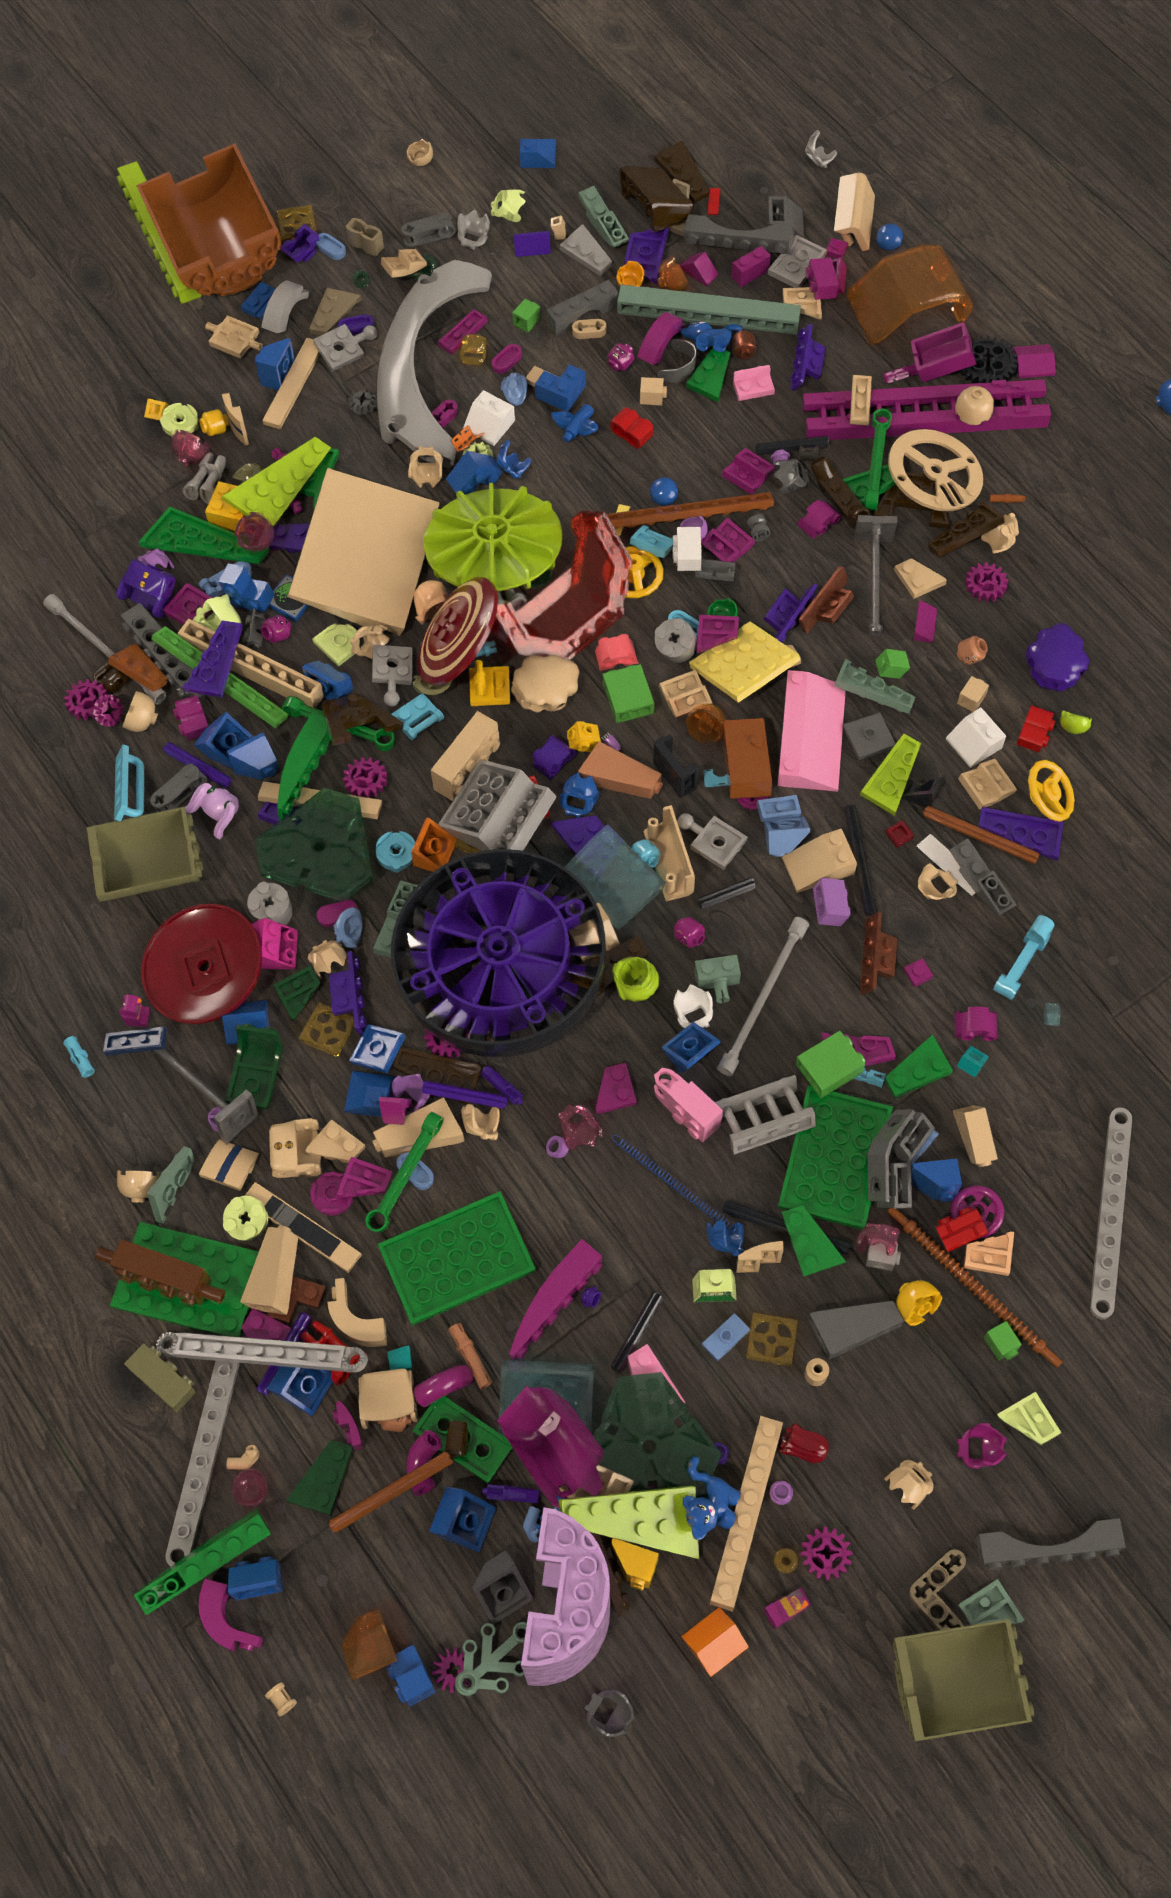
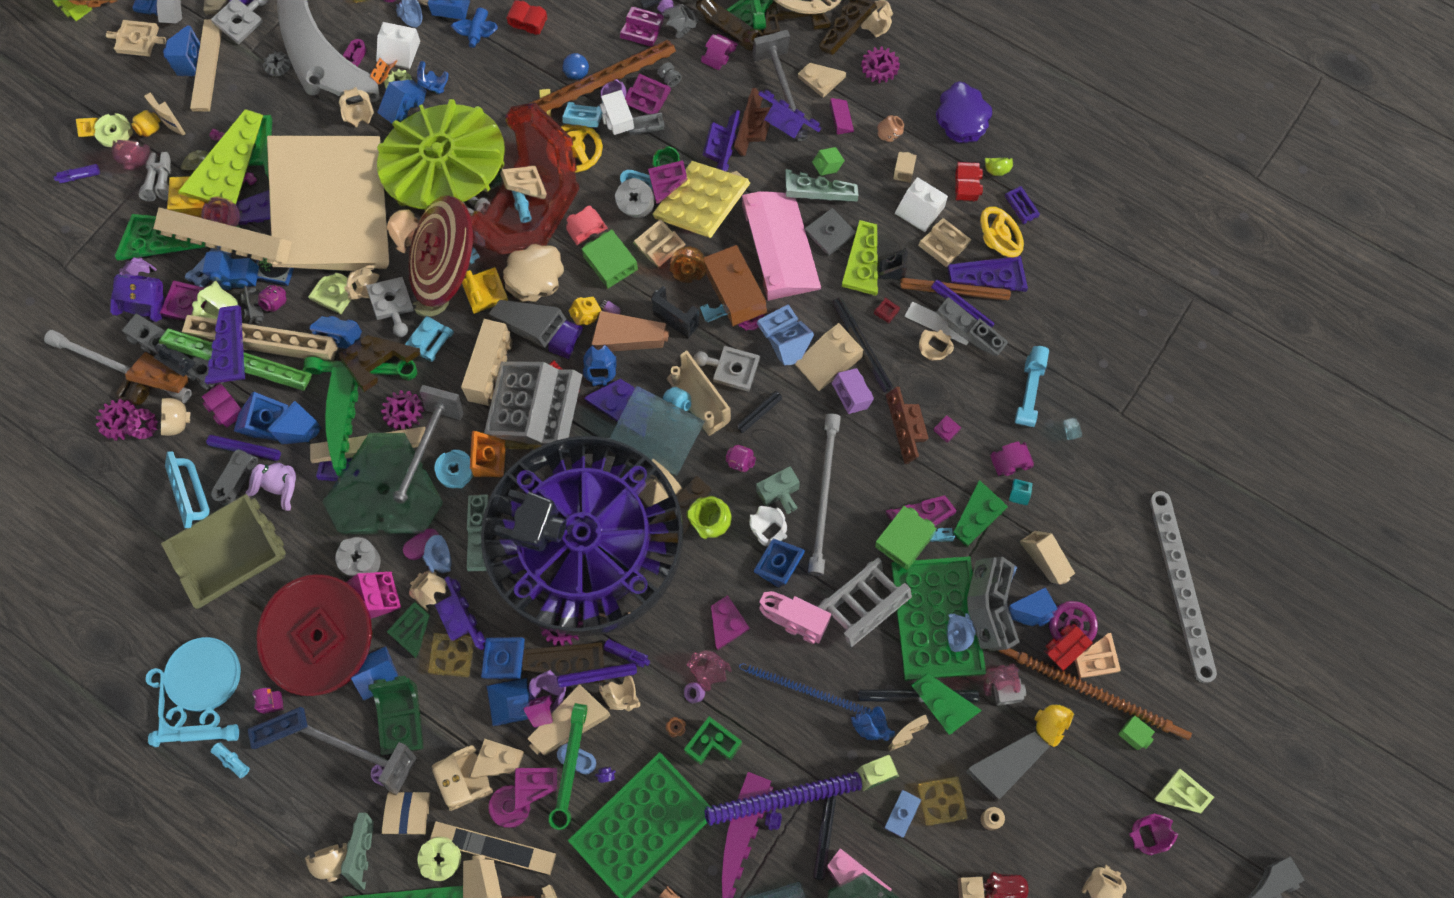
camera: 20 degrees left, 5 degrees up
none -> dark purple piece [54,164,100,183]
none -> medium azure piece [146,637,241,747]
none -> tan brick [153,208,292,265]
none -> black hinge [154,344,196,377]
none -> flat silver tile [393,385,463,503]
none -> dark grey slope [489,300,566,348]
none -> black piece [494,489,567,552]
none -> tan wing [500,166,547,199]
none -> medium azure pin [512,191,532,223]
none -> dark purple plate [595,767,616,783]
none -> dark orange plate [666,717,686,738]
none -> green brick [684,716,742,765]
none -> dark purple piece [704,772,862,826]
none -> dark purple bracket [758,90,821,138]
none -> dark purple axle [931,280,994,328]
none -> medium blue hat [947,613,976,652]
none -> dark purple tile [1005,186,1040,225]

